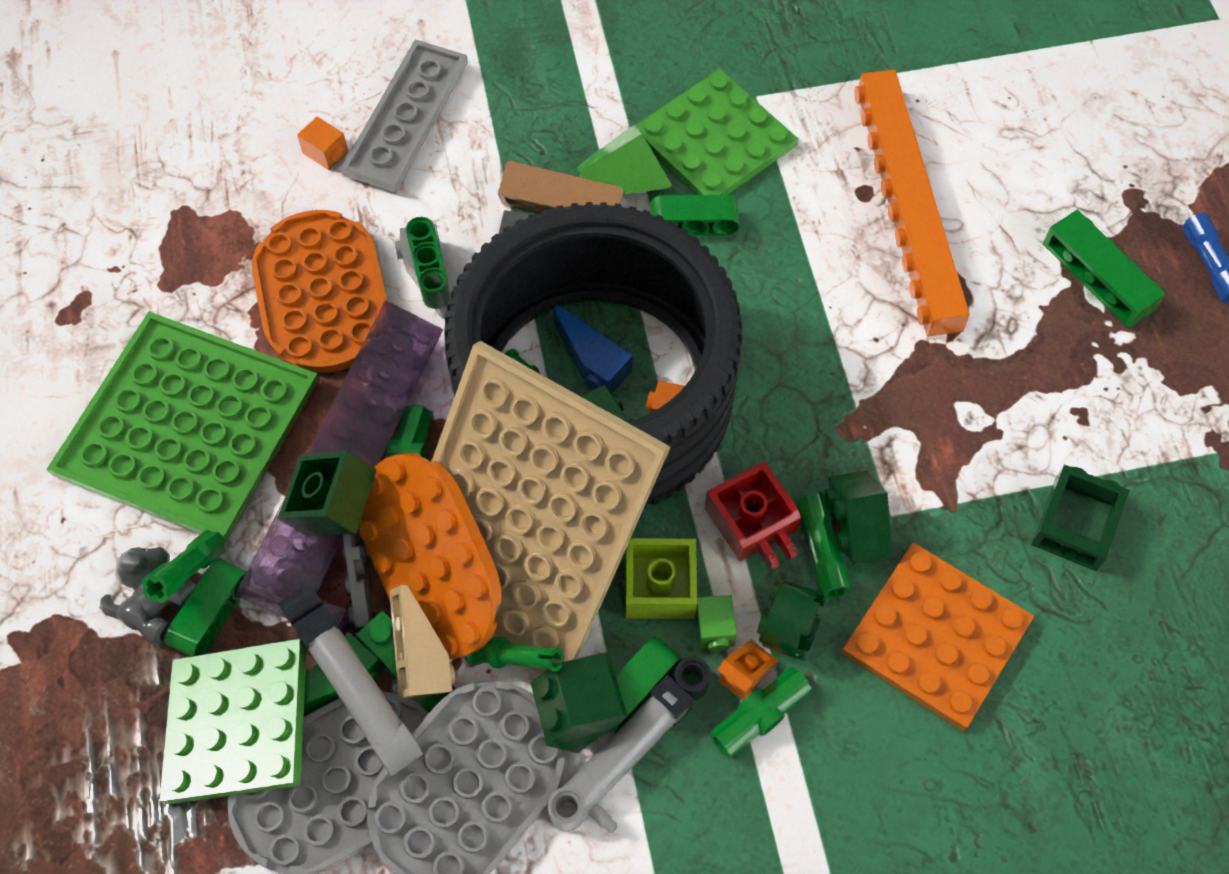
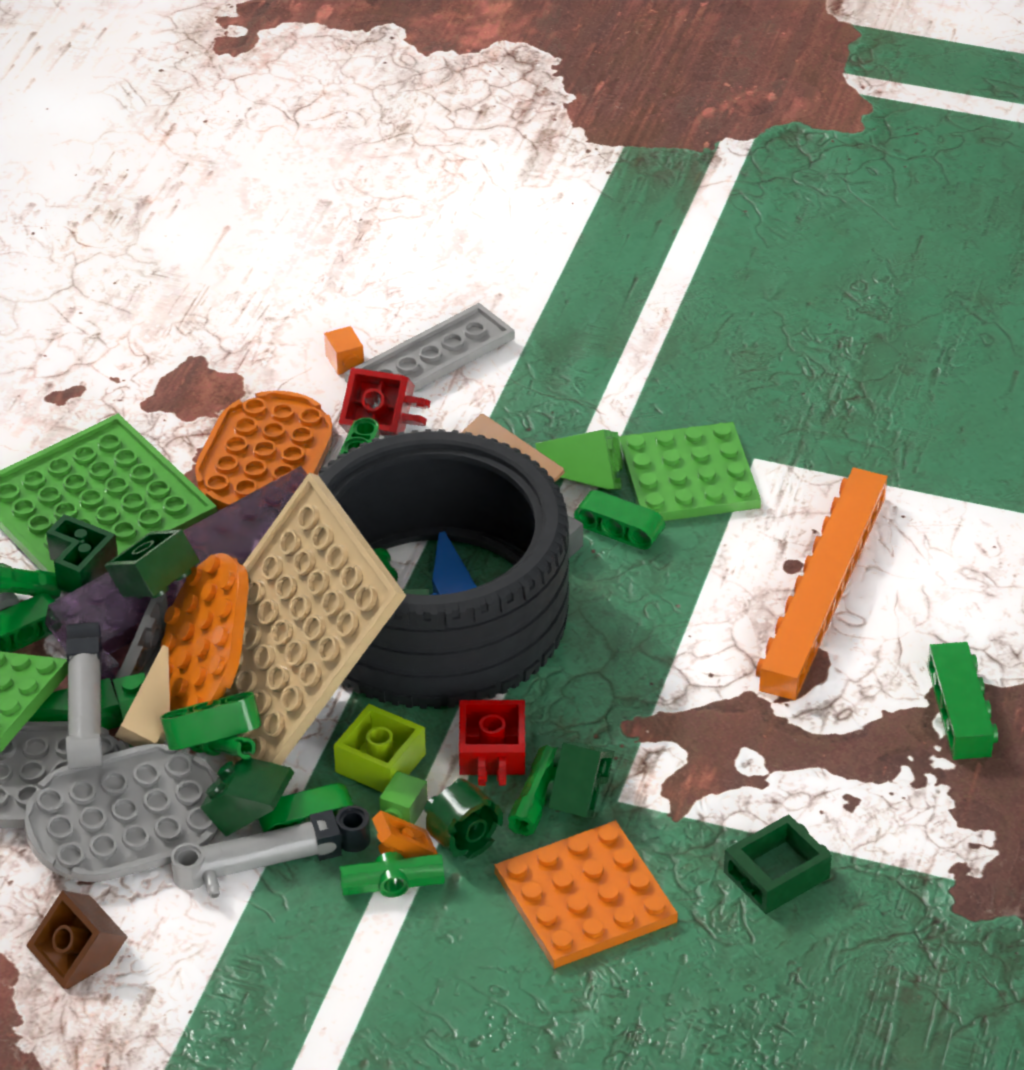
camera: 30 degrees right, 20 degrees down
none -> dark green brick [46,514,118,599]
none -> green beam [160,692,262,750]
none -> red hinge [339,367,431,436]

